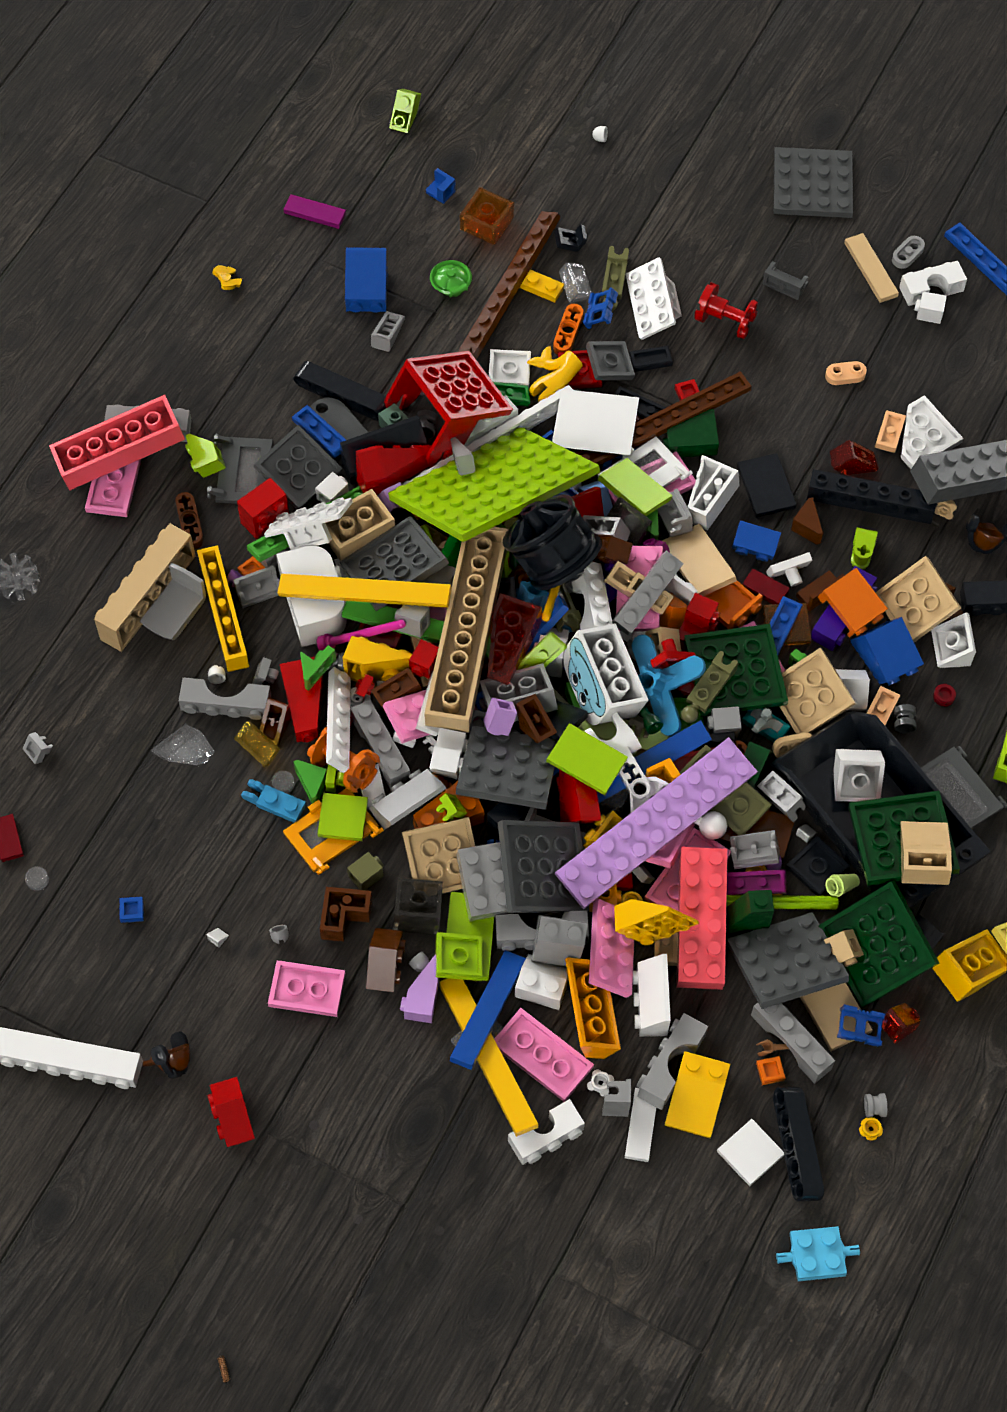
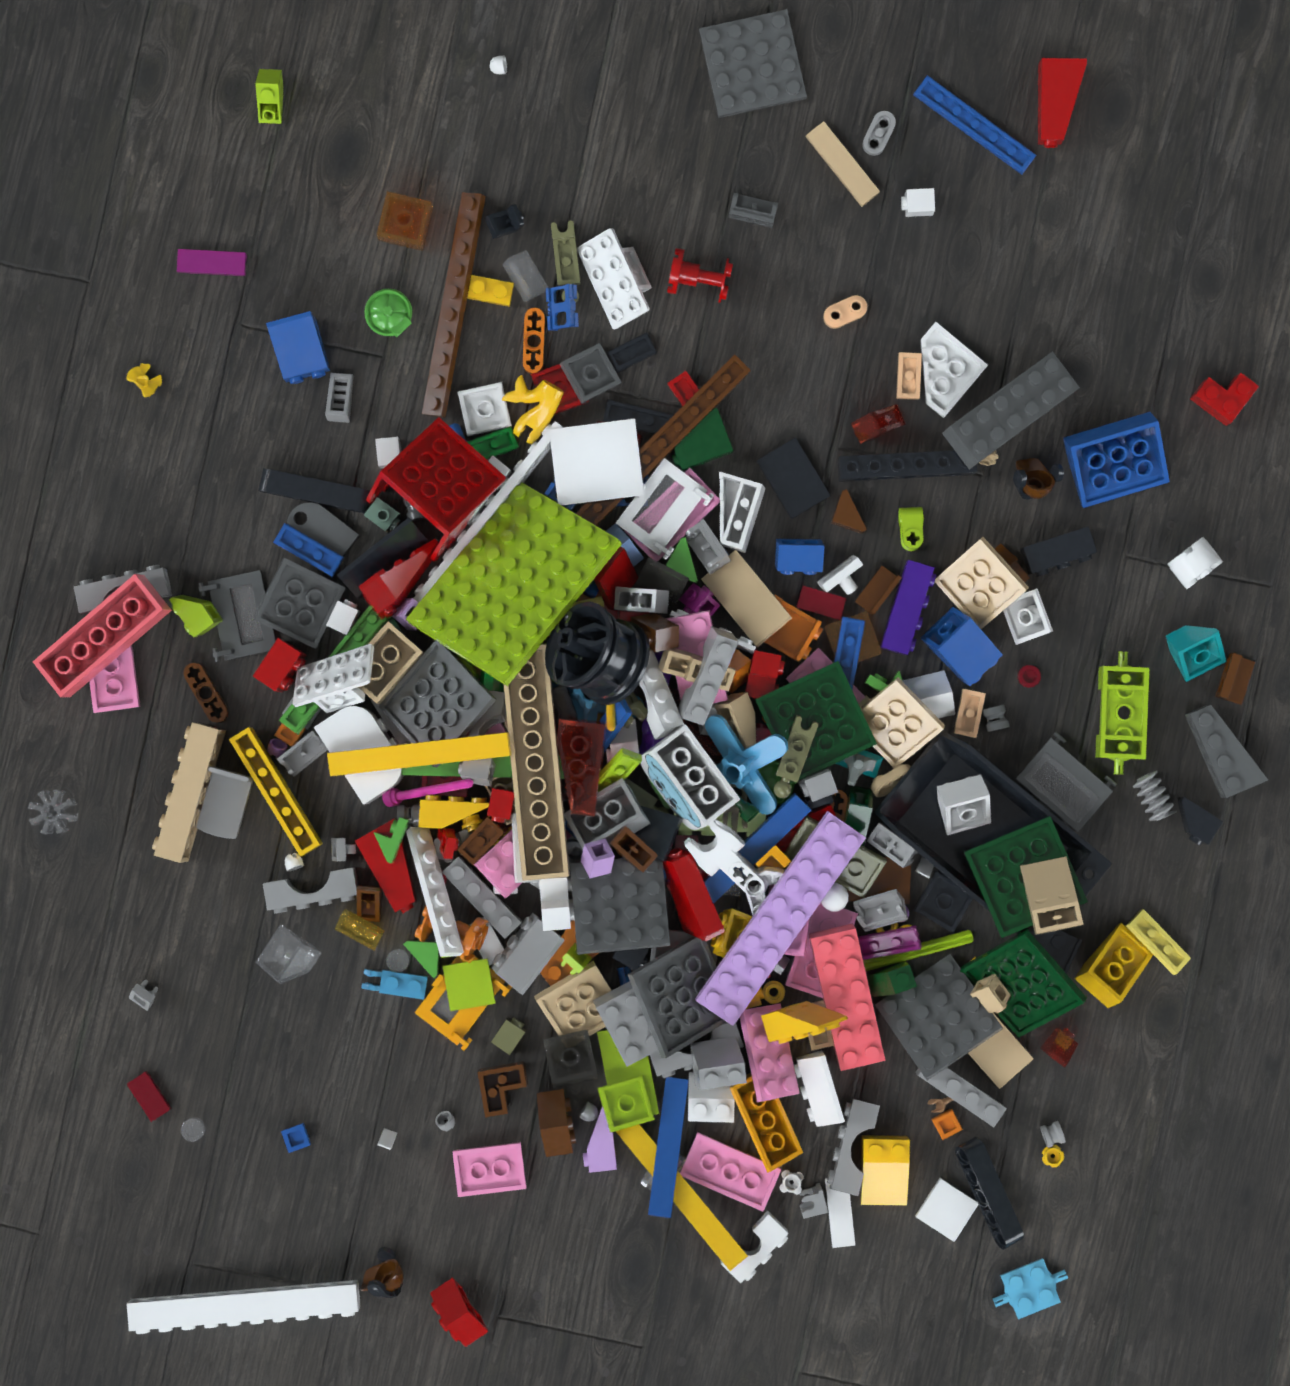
camera: 10 degrees left, 25 degrees up
blue panel [426,168,456,204] -> none
light grey slope [450,437,476,475] -> none
lime tile [546,723,628,795] -> none
lime tile [598,458,673,518] -> none
red tile [650,639,696,669] -> none
orange panel [818,568,888,638] -> none
yellowish green cone [825,873,860,897] -> none
blue piece [837,1004,885,1047] -> none
white arch [899,261,967,306] -> none

